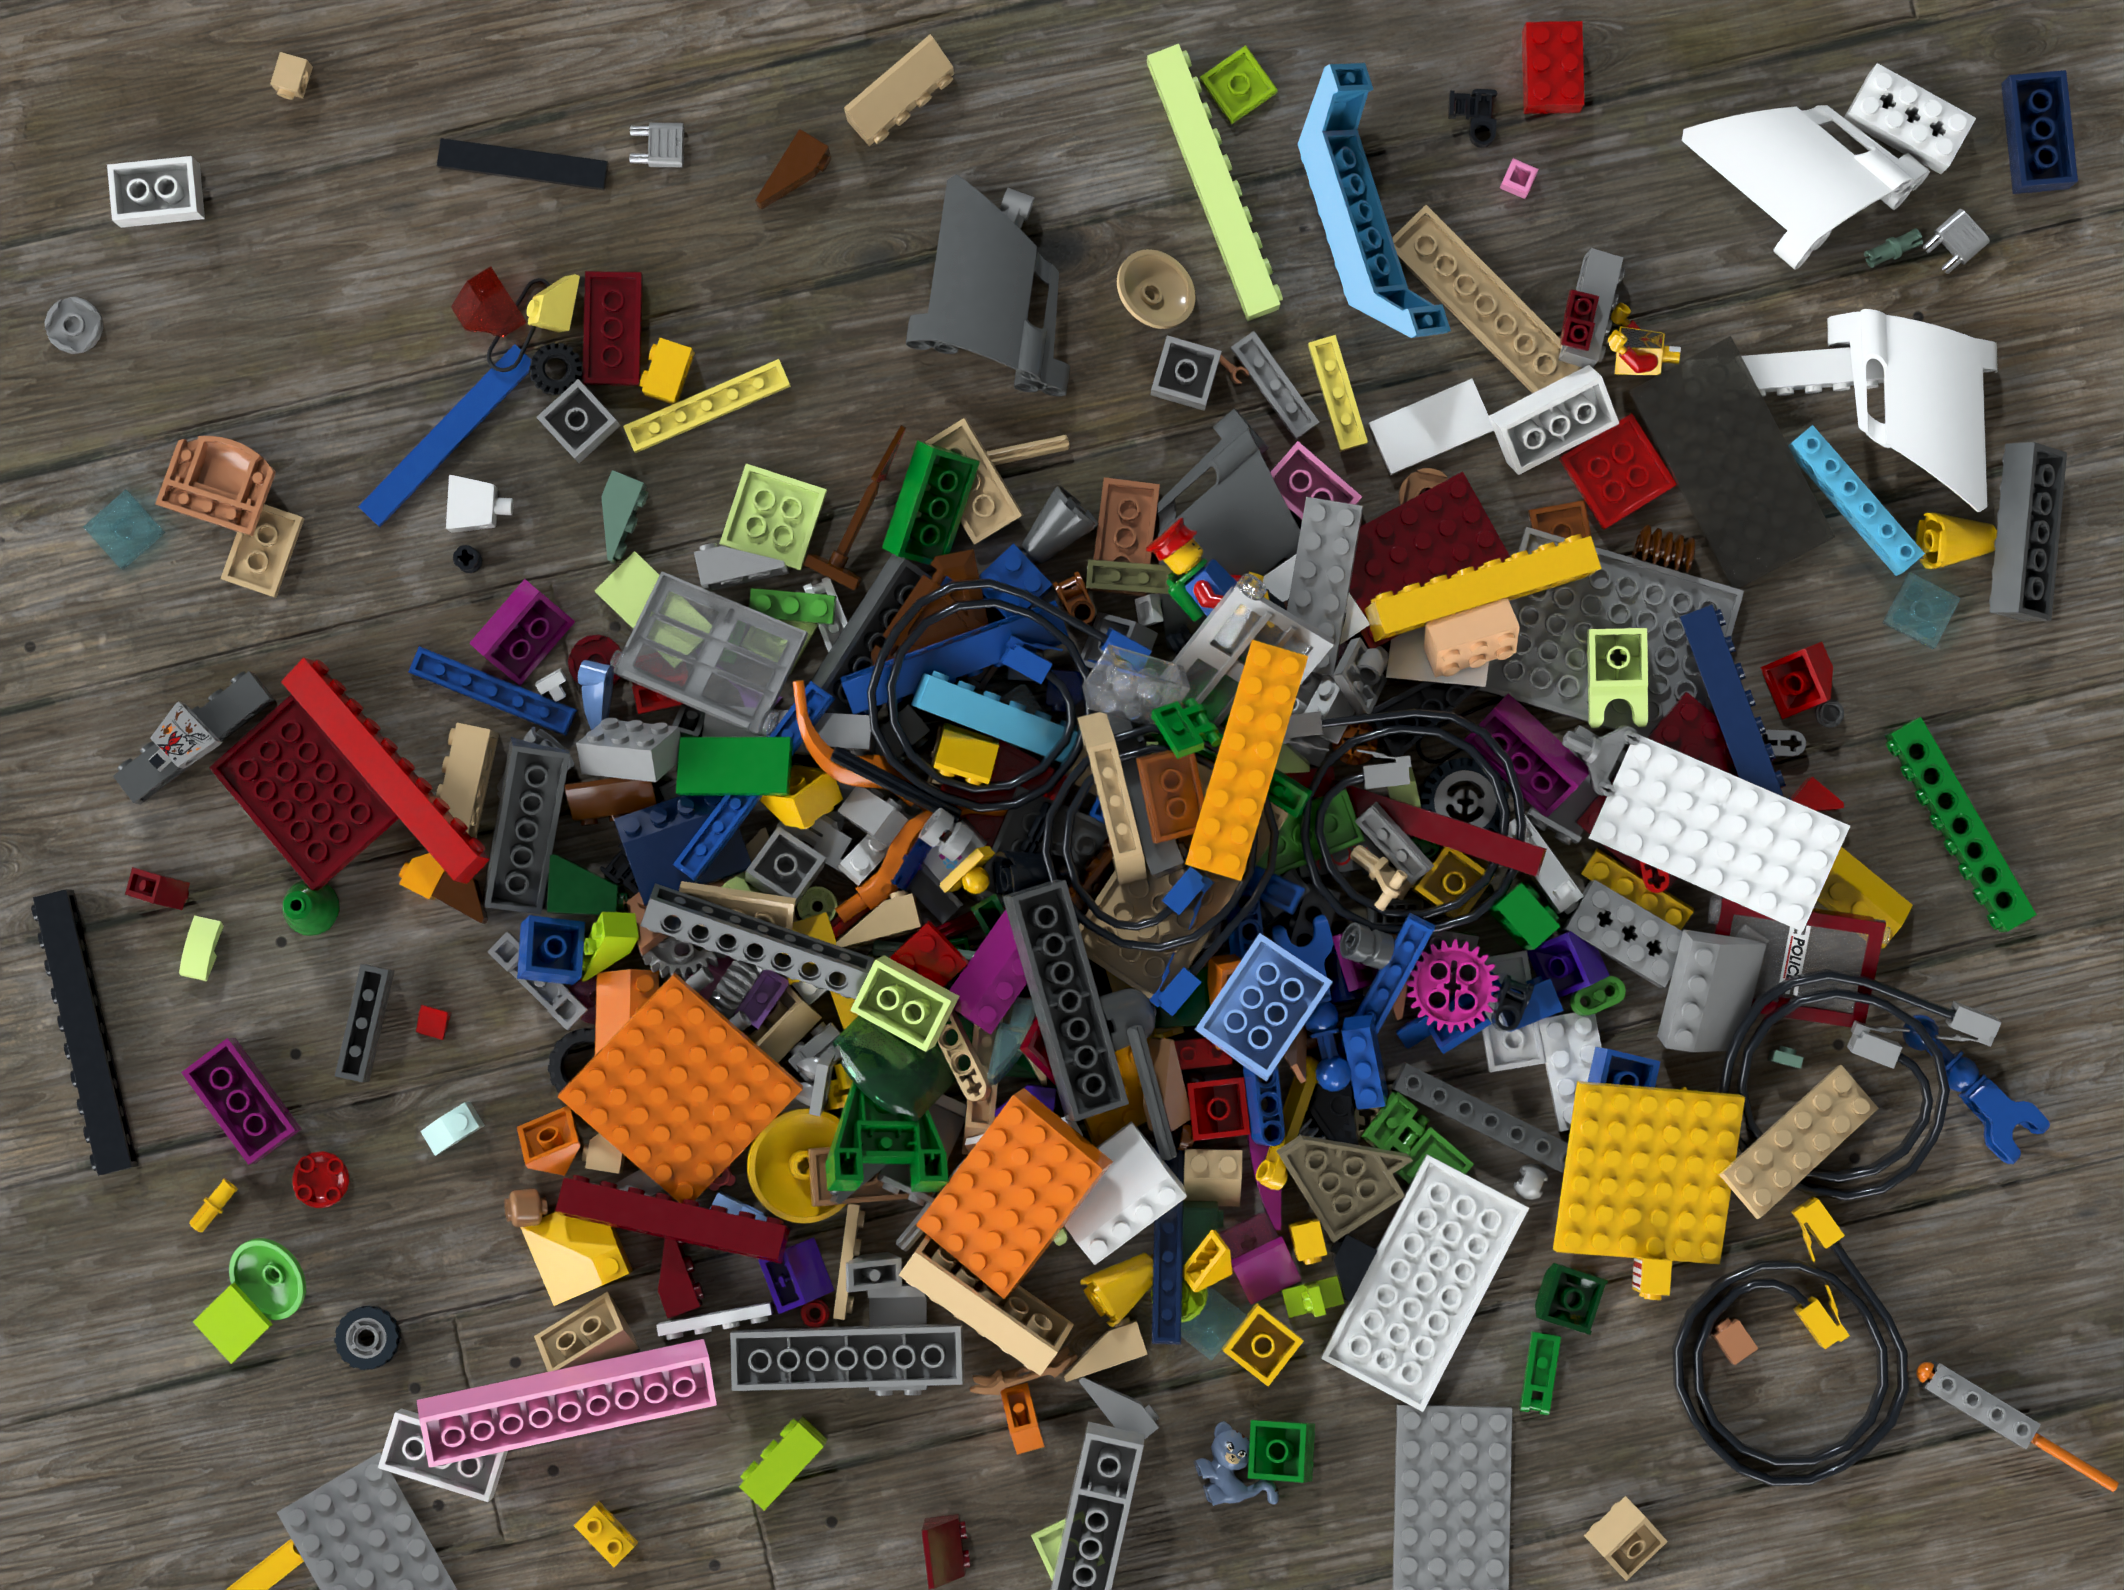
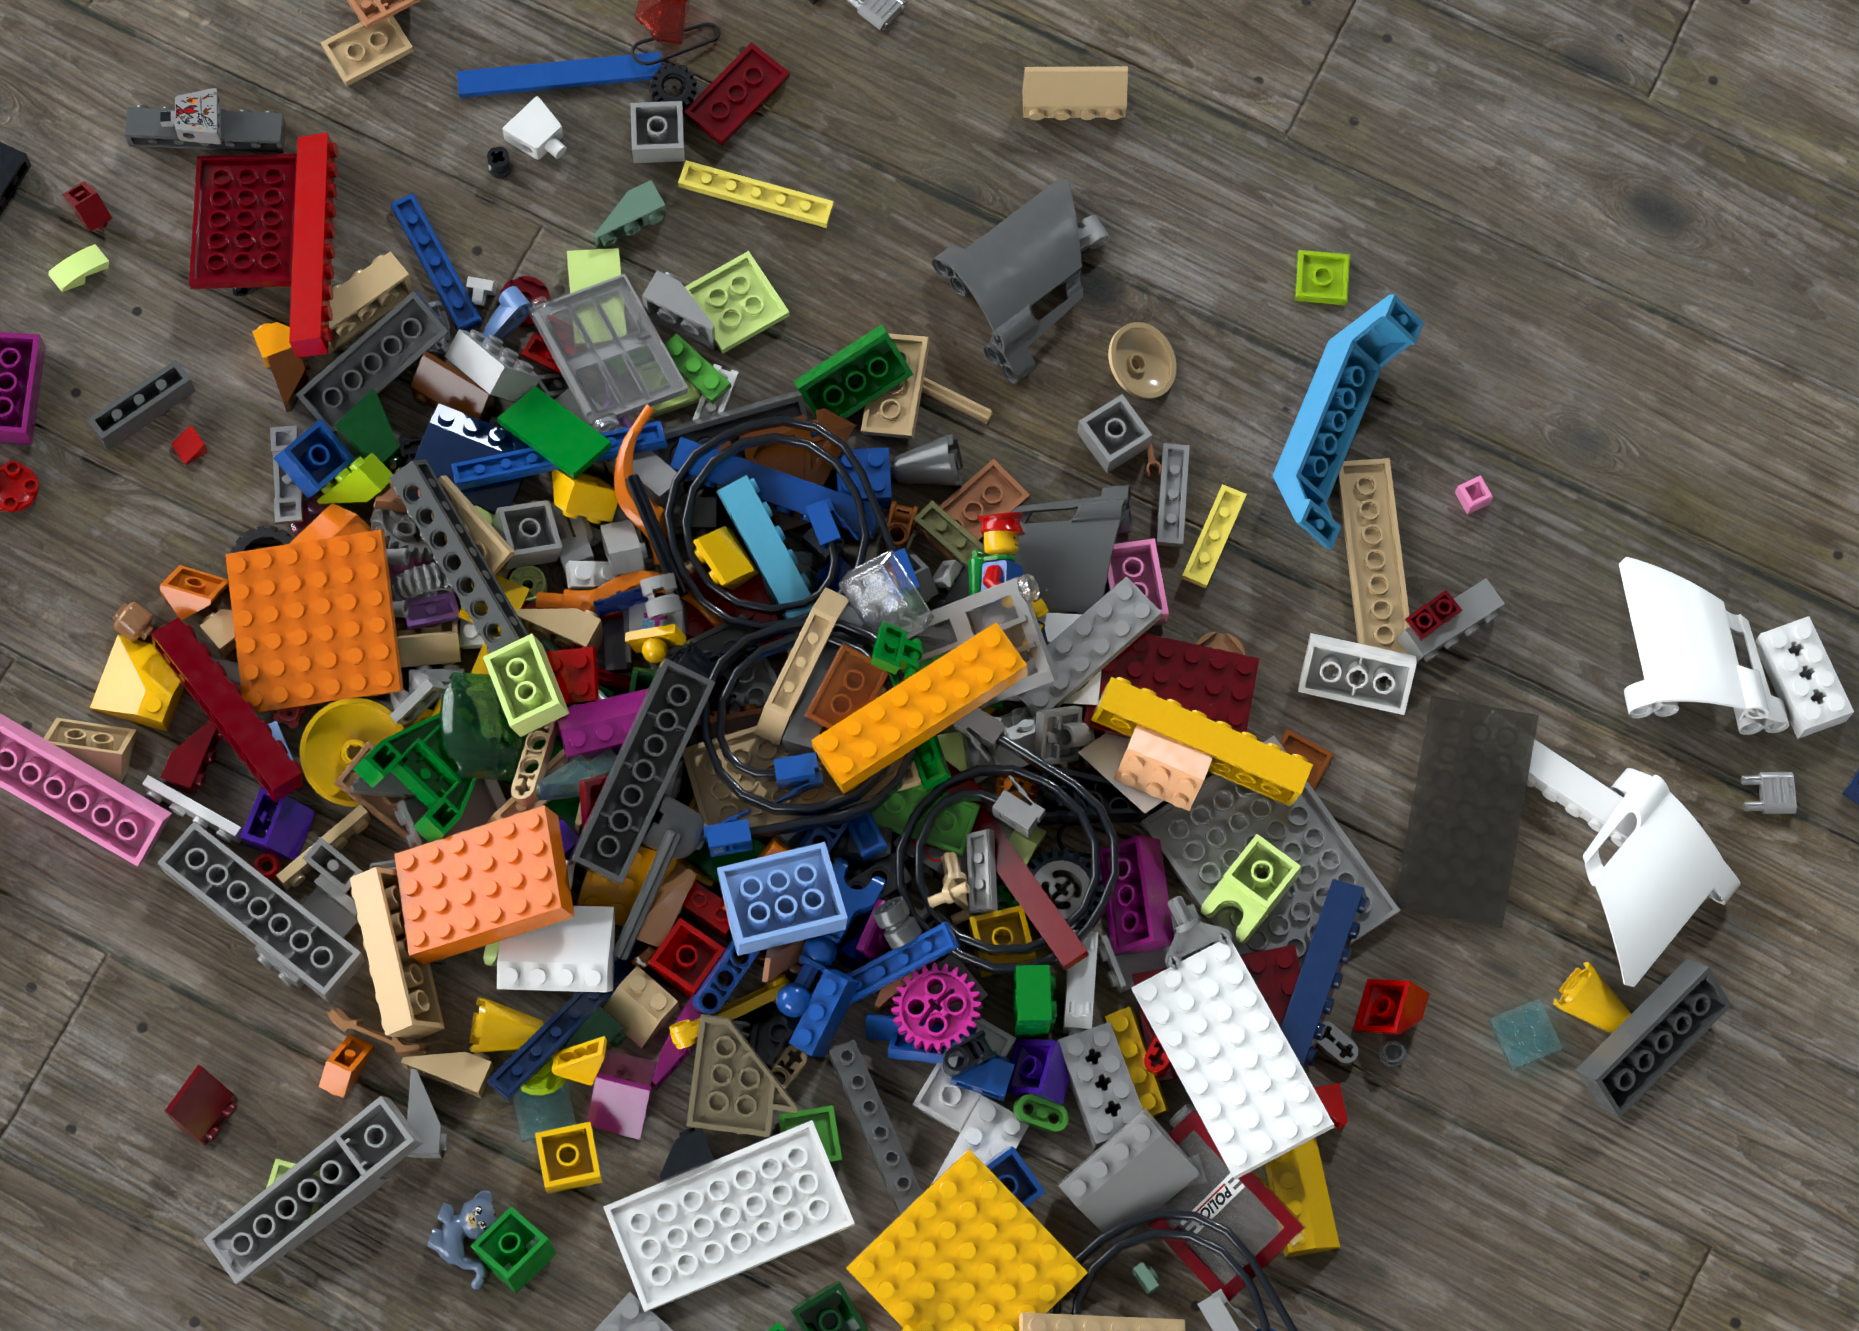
camera: 35 degrees right, 15 degrees down
green cone [282,880,340,936] -> none
light aqua slope [420,1102,485,1156] -> none
magenta slope [469,579,575,686] -> none
light yellow slope [527,274,580,333] -> none
yellow brick [640,338,695,405] -> none
lime brick [739,1416,828,1511] -> none
reddish brown slope [755,129,831,209] -> none
reddish brown piece [803,425,906,590] -> none
yellowish green brick [1147,44,1283,322] -> none
lime bracket [1281,1275,1344,1318] -> none
yellow brick [1288,1217,1327,1265] -> none
bright green plate [1361,1091,1429,1155] -> none
white tile [1368,379,1494,476] -> none
black piece [1448,89,1498,148] -> none
light grey piece [1514,1164,1548,1200] -> none
red brick [1522,21,1584,114] -> none
red plate [1559,413,1677,530] -> none
torso [1608,302,1681,375] -> none
reddish brown piece [1632,525,1695,574] -> none
medium azure brick [1785,425,1925,576] -> none
sand green pin [1864,228,1923,268] -> none
green brick [1885,717,2037,932] -> none

